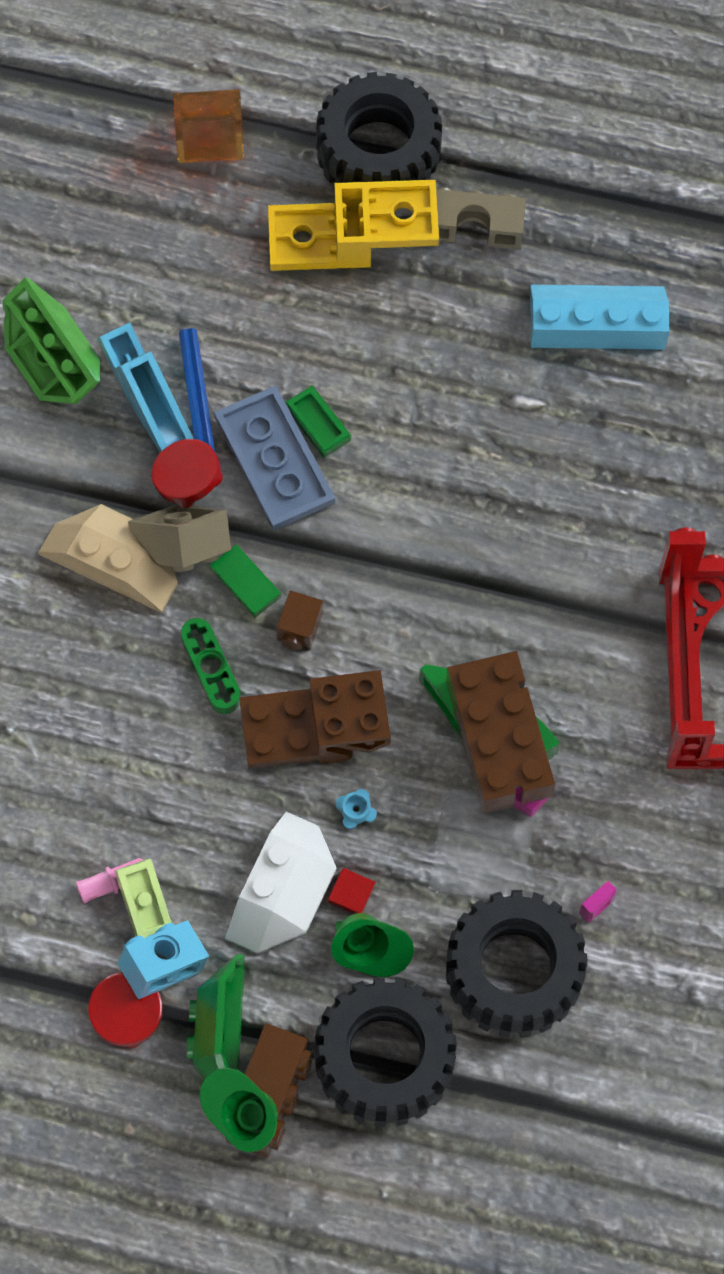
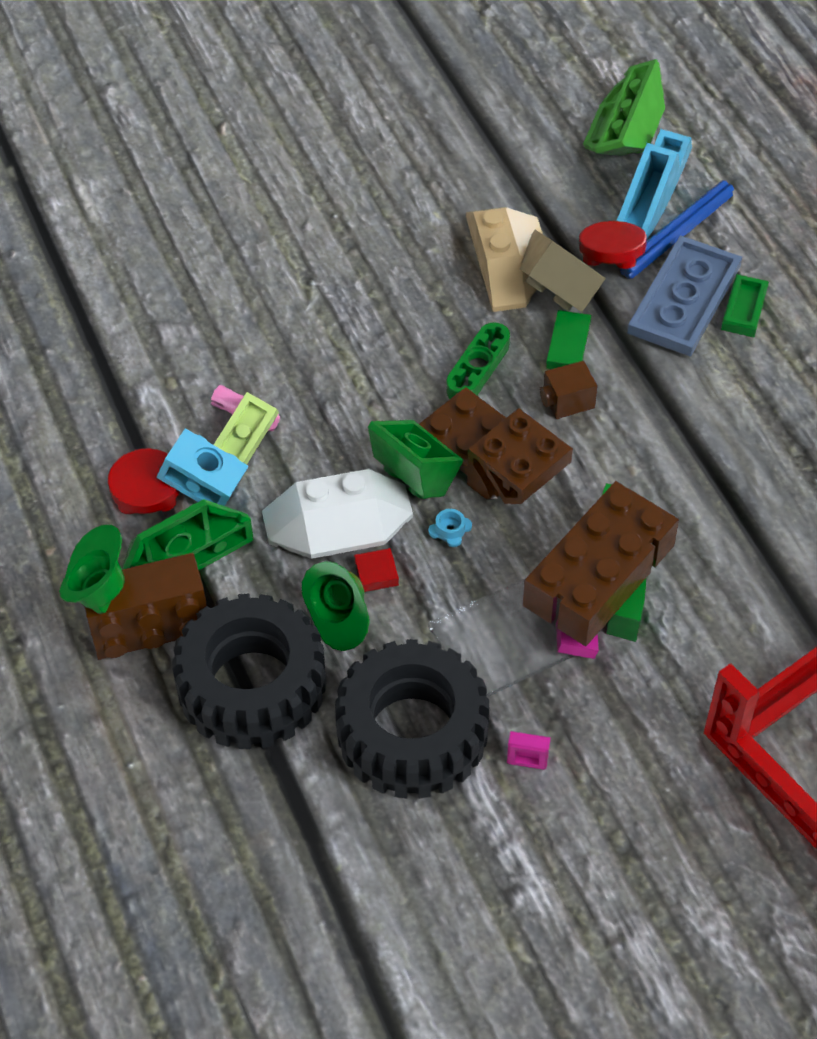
camera: 55 degrees right, 15 degrees down
none -> green slope [368,420,464,499]

